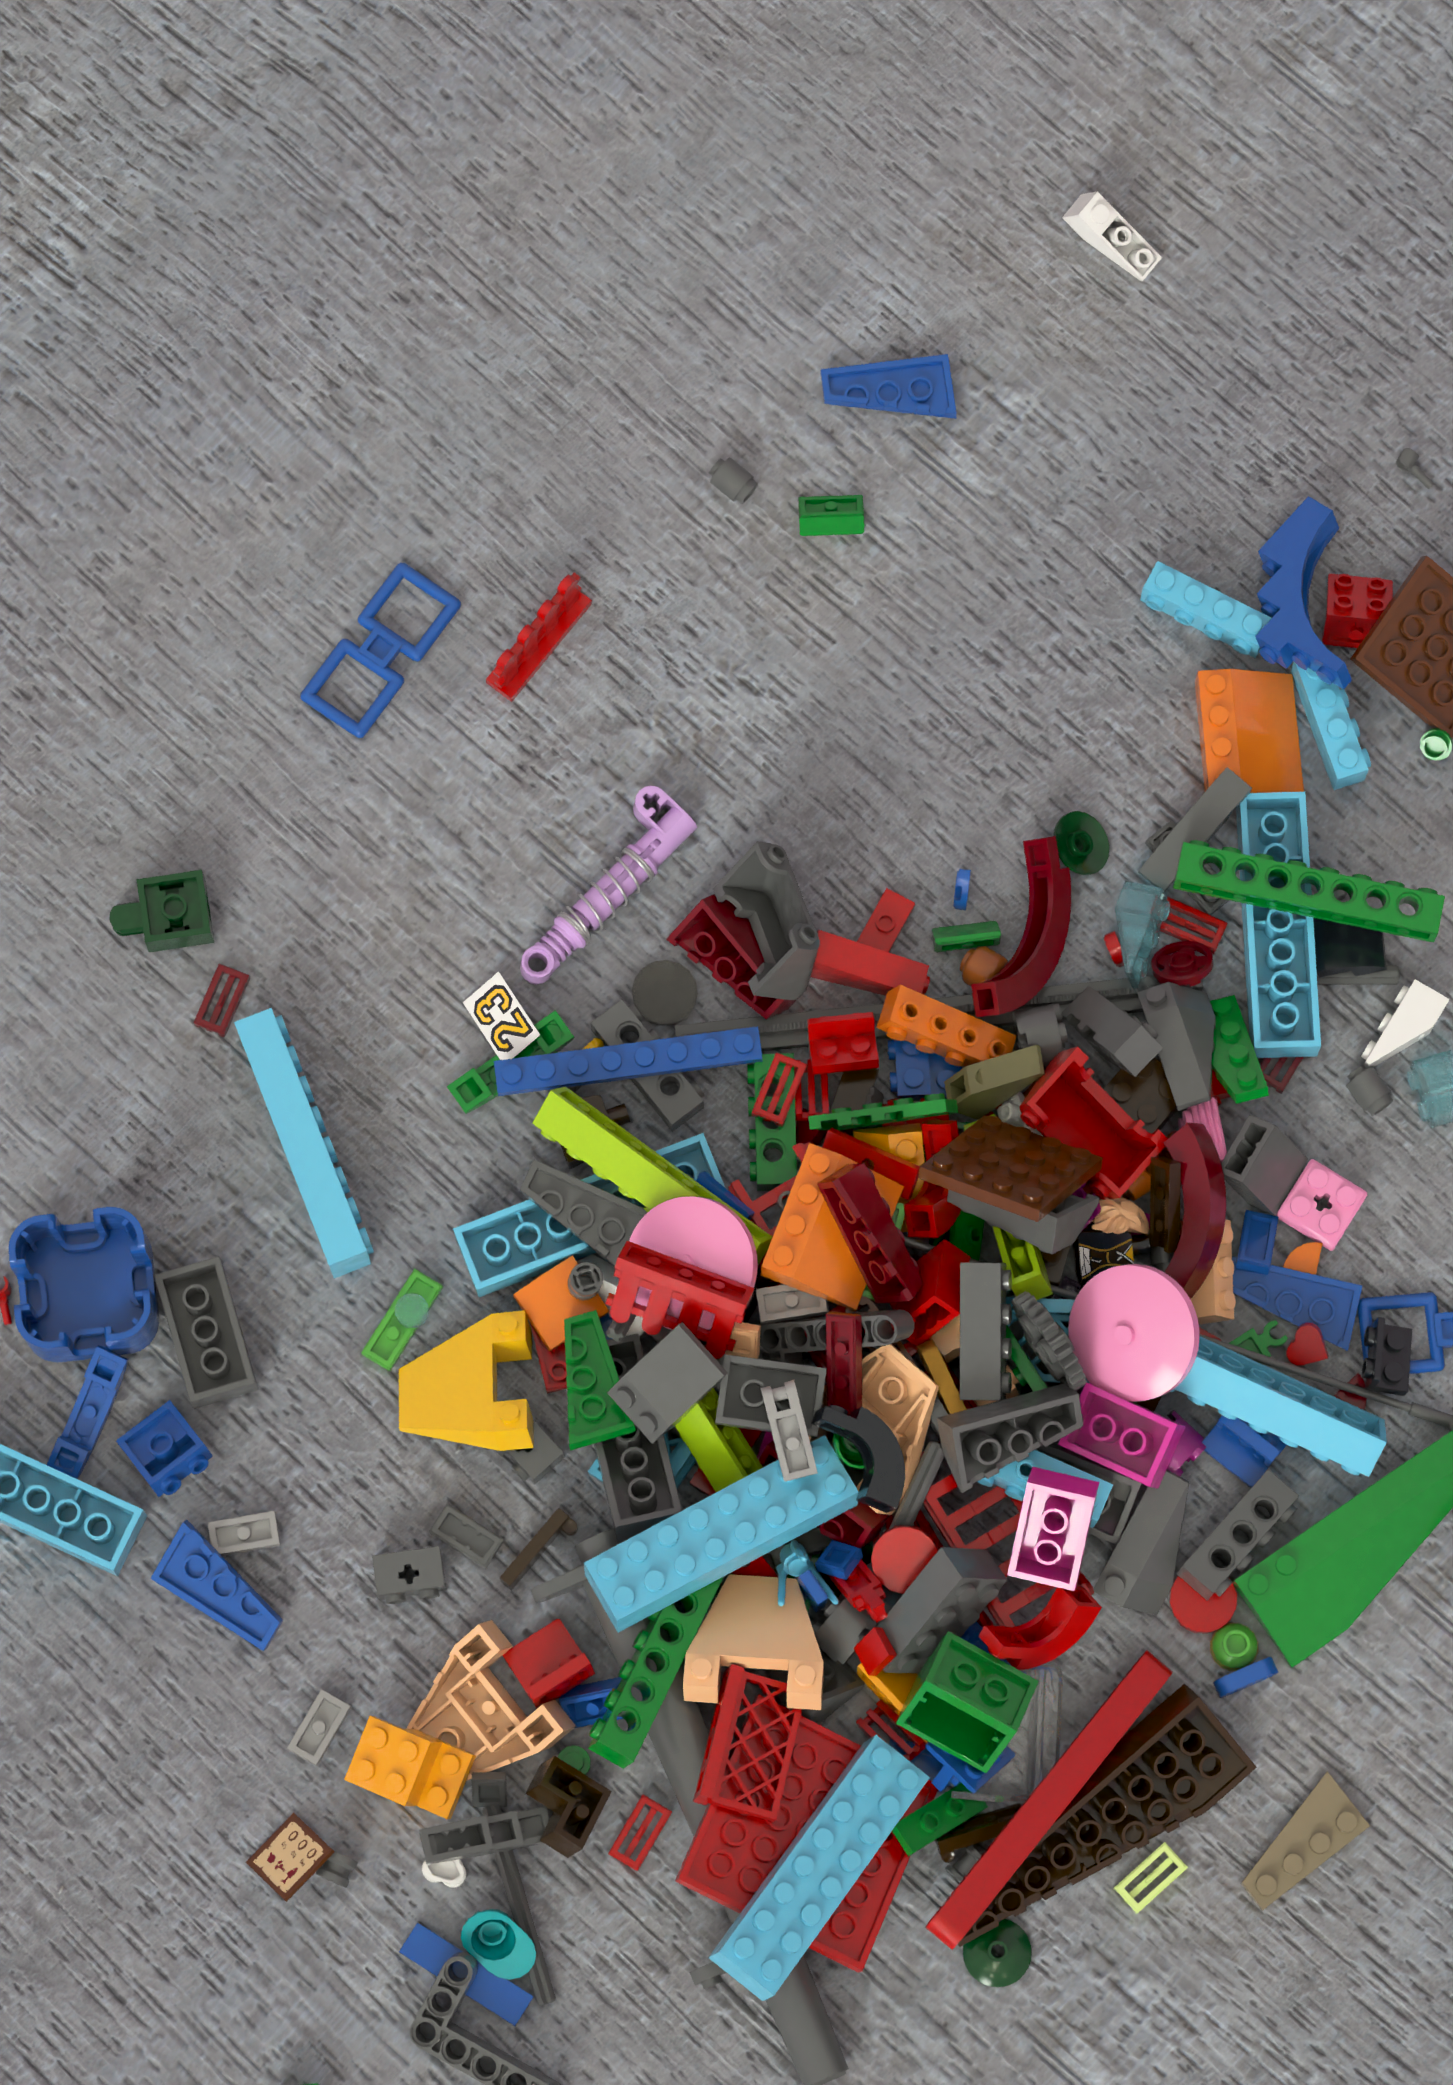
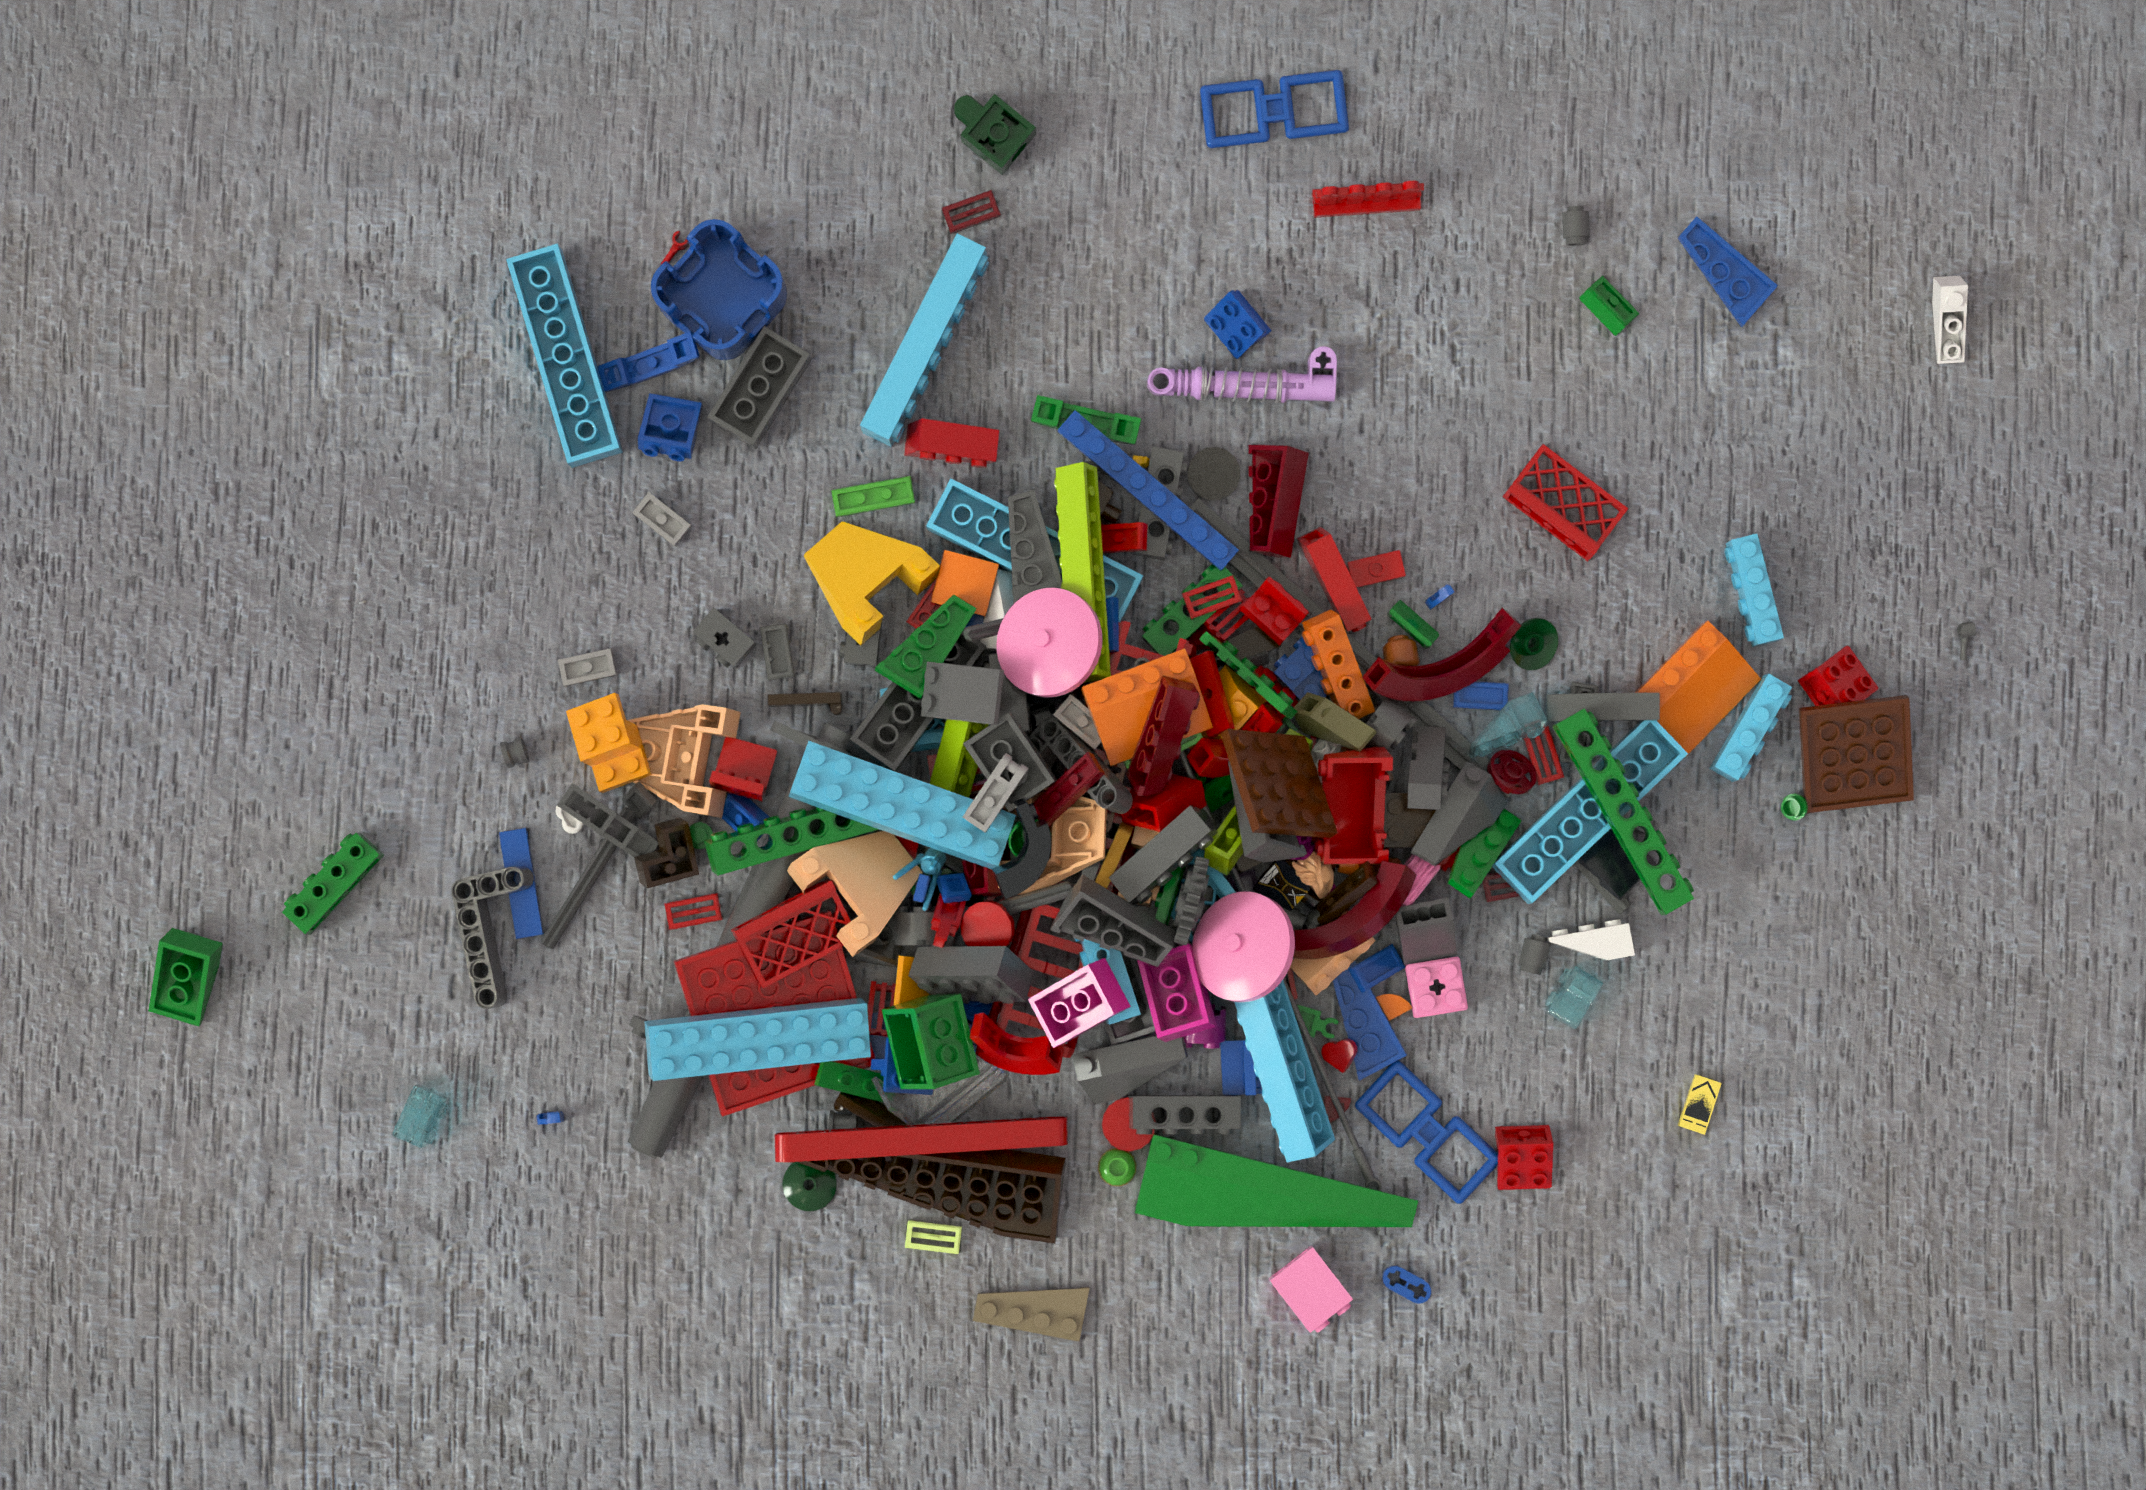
camera: 50 degrees right, 10 degrees up
blue wing [150,1520,283,1651] -> none
piece [246,1813,335,1902] -> none
clear light blue tile [395,1293,429,1328] -> none
teal piece [461,1909,536,1979] -> none
sticker [463,971,540,1060] -> none
dark grey wheel [567,1262,603,1301] -> none
red fence [605,1241,755,1359] -> none
dark grey windscreen [713,841,820,1000] -> none
light nougat tile [725,1322,761,1359] -> none
red tile [854,1627,897,1676] -> none
red tile [1103,931,1129,968] -> none
blue beam [1213,1657,1279,1698] -> none
blue arch [1255,496,1352,689] -> none
black bracket [1362,1317,1412,1396] -> none
none -> red wedge [904,418,999,468]
none -> red hinge [1101,522,1148,554]
none -> blue bracket [1204,290,1272,359]
none -> blue tile [1453,682,1509,711]
none -> red fence [1502,444,1629,561]

